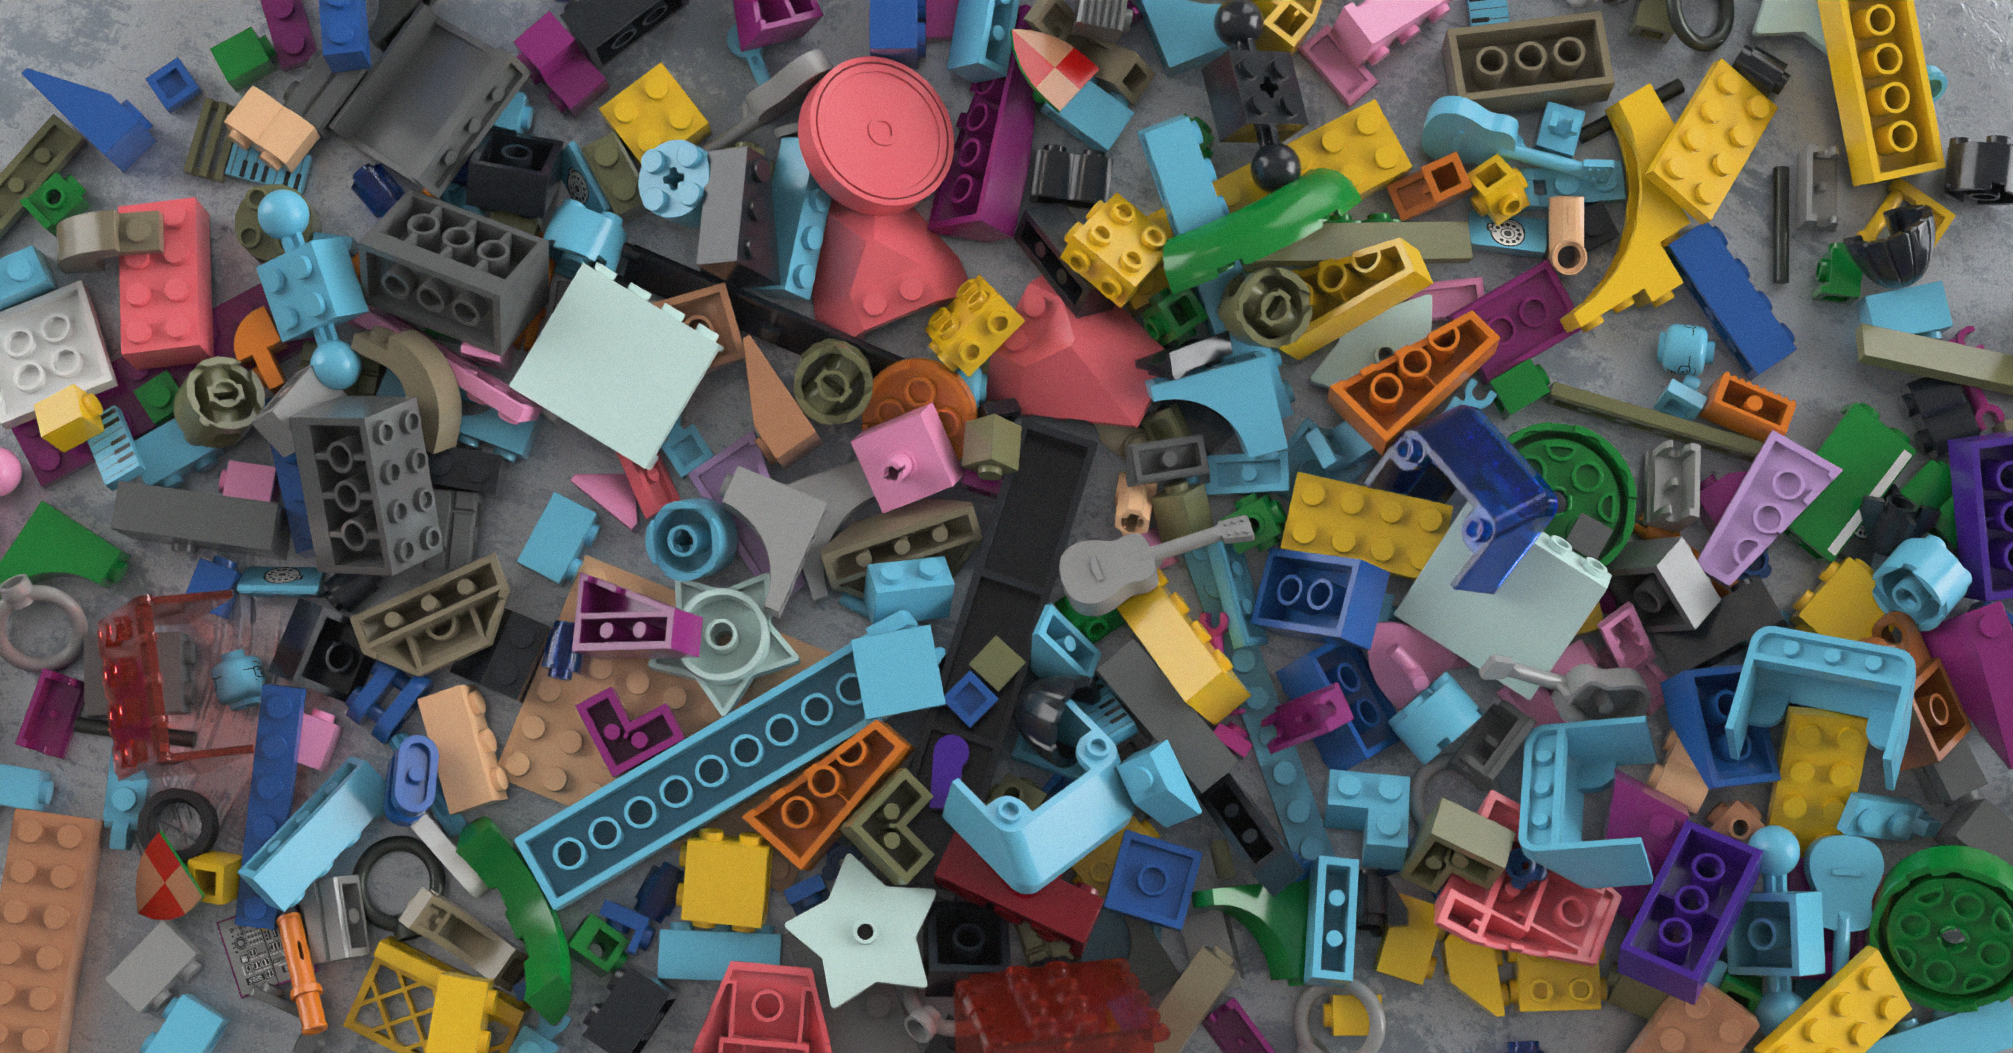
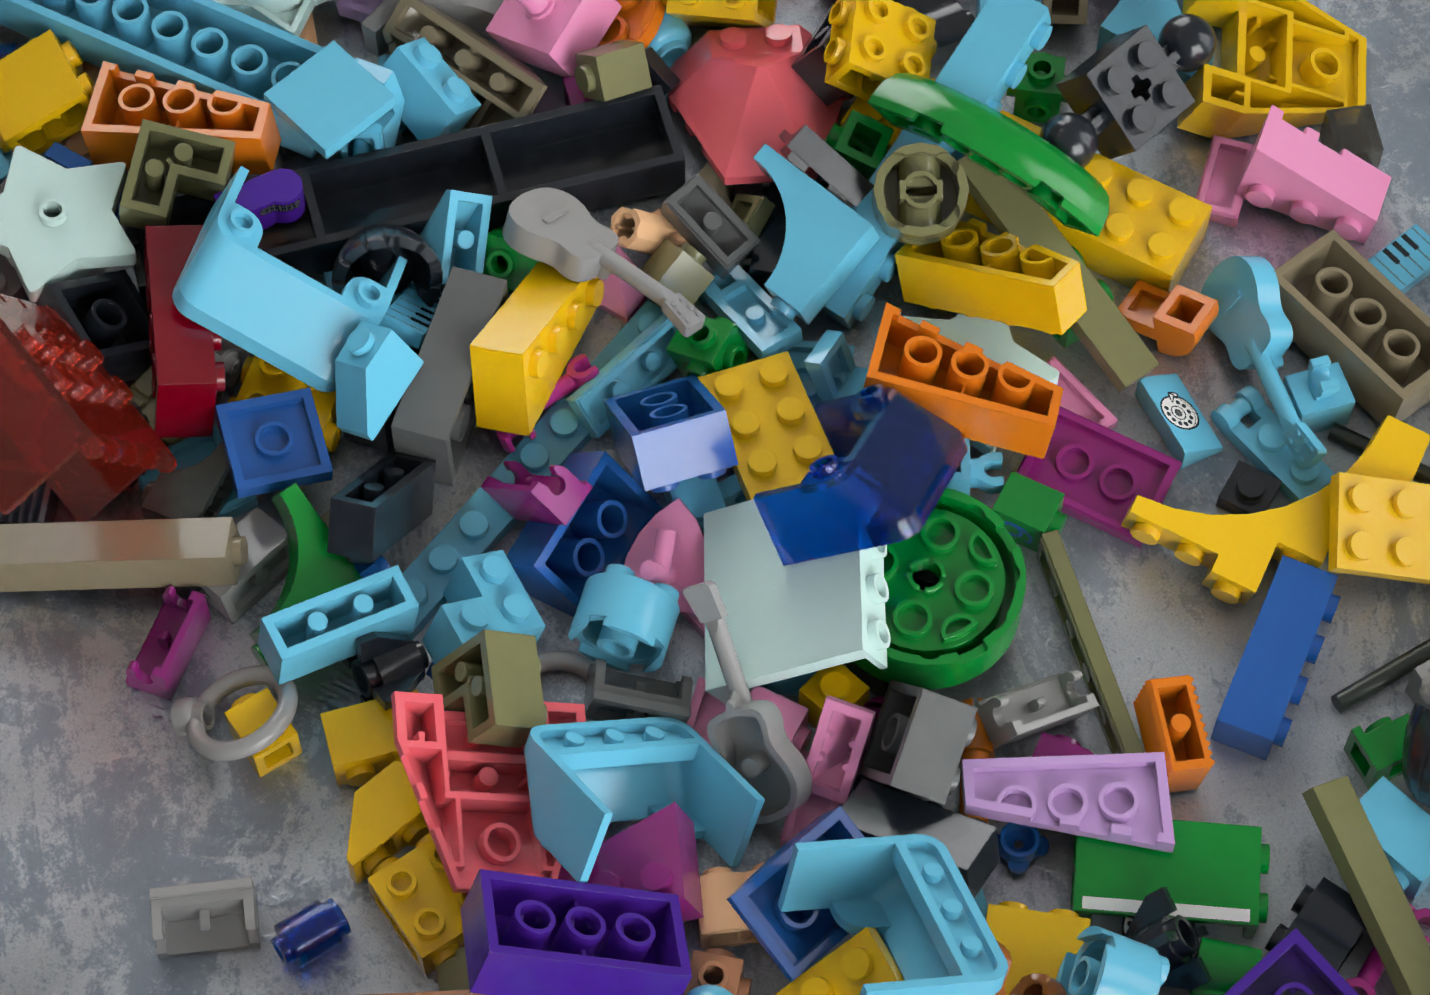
camera: 60 degrees right, 20 degrees down
blue plate [944,670,999,728] -> none
olive tile [969,635,1026,693] -> none
dark pink plate [1213,722,1253,760] -> none
yellow brick [1467,153,1530,226] -> none
blue plate [1506,848,1548,890] -> none
light nougat piece [1545,196,1587,275] -> none
dark grey piece [1566,513,1613,560] -> none
medium azure tile [1653,374,1708,421] -> none
medium azure head [1657,323,1716,376] -> none

